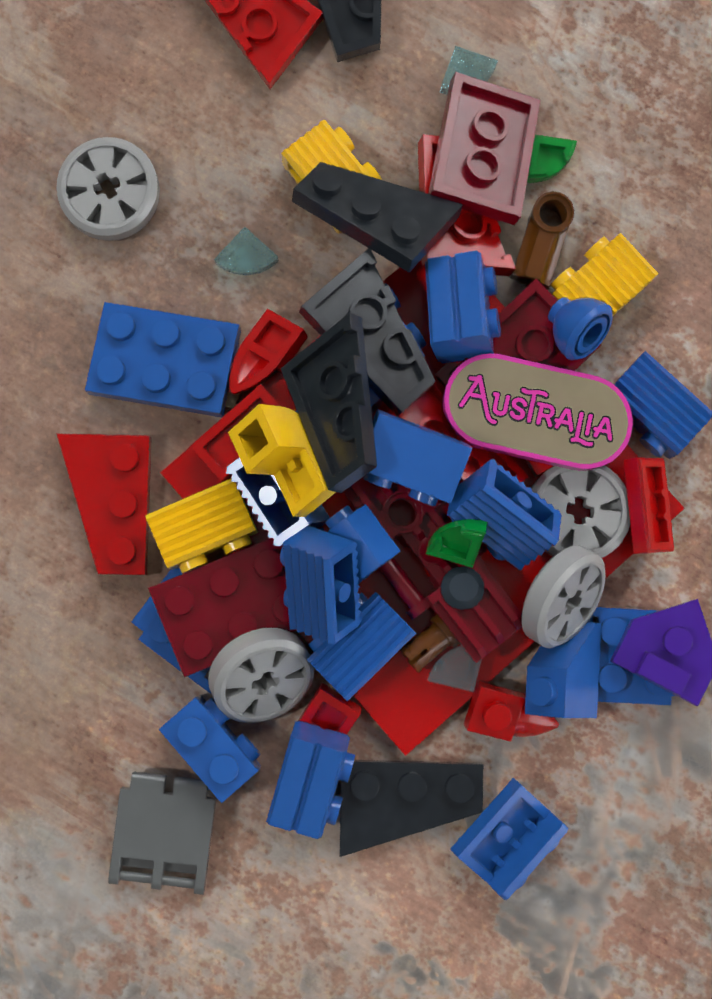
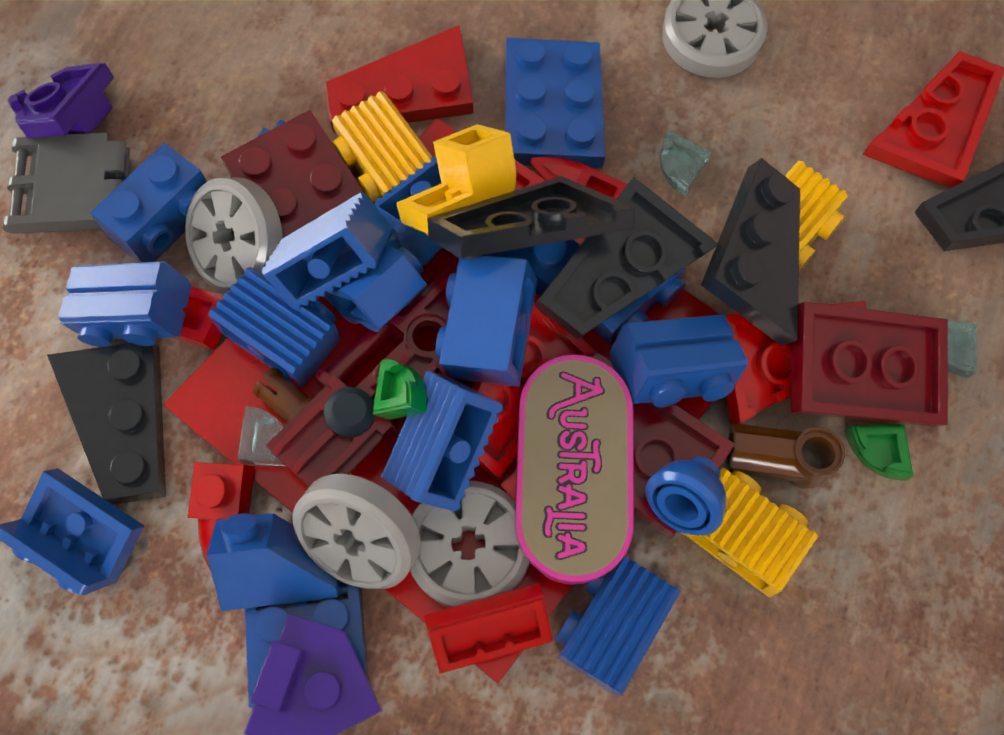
camera: 85 degrees right, 15 degrees down
none -> dark purple plate [7,63,114,139]

